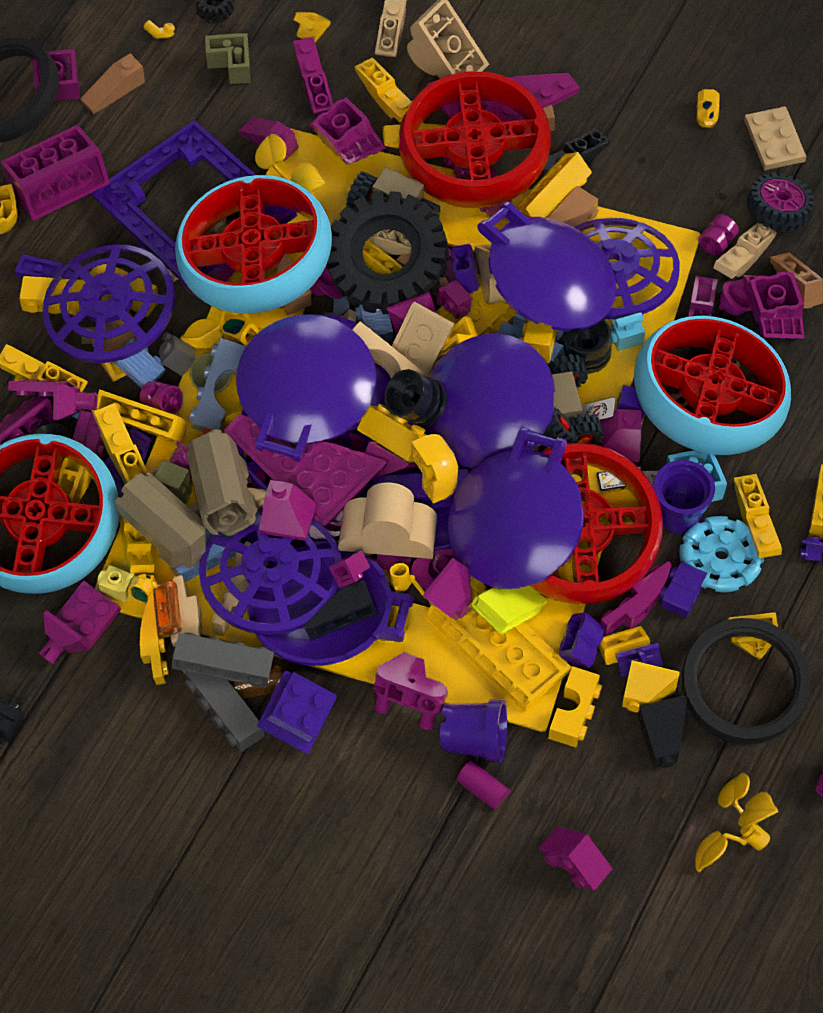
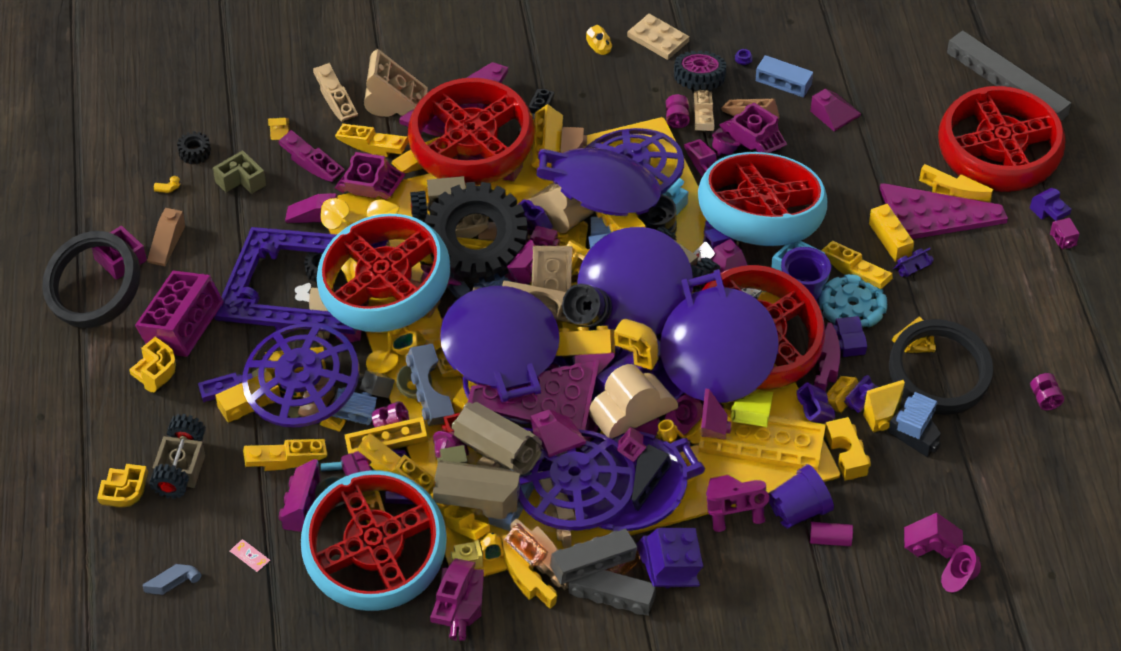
camera: 35 degrees left, 10 degrees down
magenta plate [8,380,98,420] -> none
yellow plant [695,772,778,873] -> none
none -> magenta slope [430,558,475,626]
none -> medium blue brick [896,392,937,439]
none -> magenta piece [941,545,981,593]

